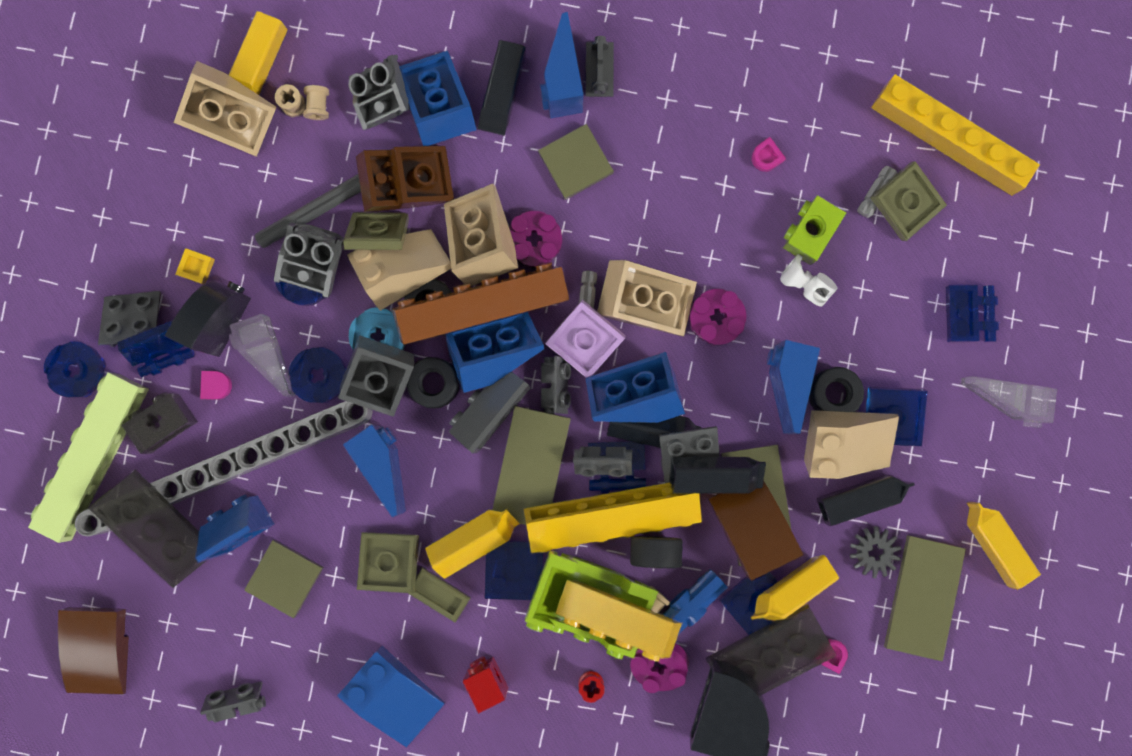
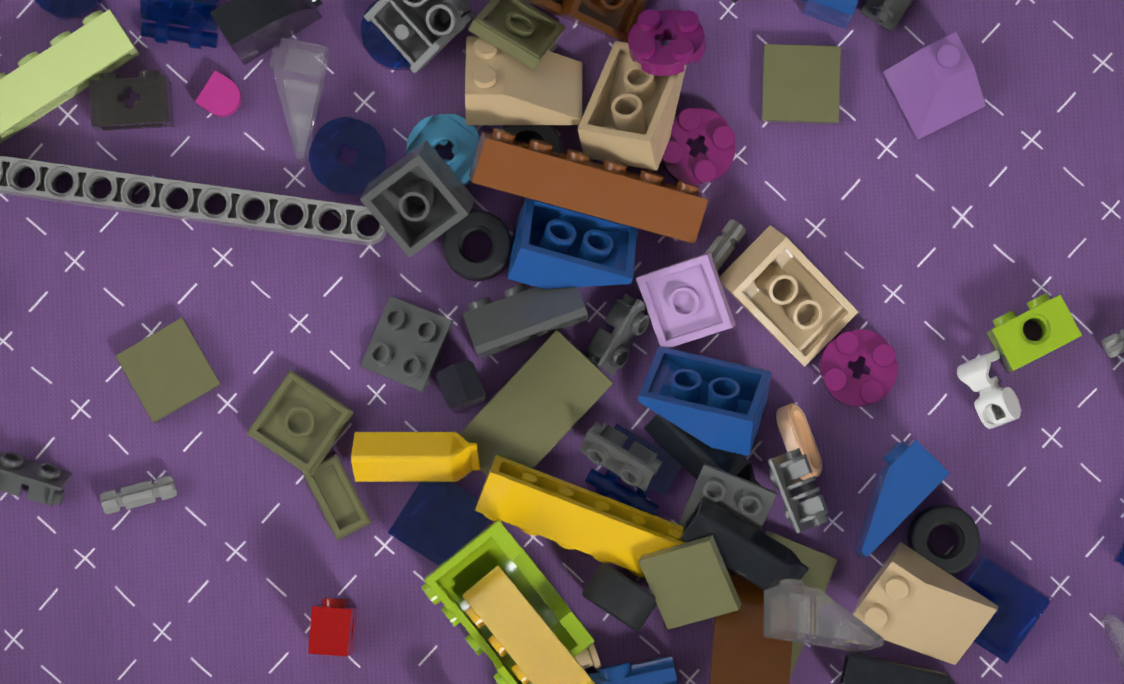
camera: 30 degrees right, 0 degrees up
clear smoke tile [89,469,207,588] -> none
blue slope [195,494,275,563] -> none
blue slope [337,646,445,747] -> none
blue slope [343,424,406,518] -> none
dark pink tile [751,137,786,172] -> none
none -> light grey axle [100,475,177,514]
none -> dark grey hinge [360,296,454,392]
none -> black piece [436,360,487,413]
none -> magenta plate [628,9,706,76]
none -> olive tile [639,535,742,630]
none -> clear slope [764,579,883,653]
none -> dark grey hinge [768,448,829,534]
none -> light nougat tile [776,403,822,480]
none -> medium lavender slope [882,32,986,140]

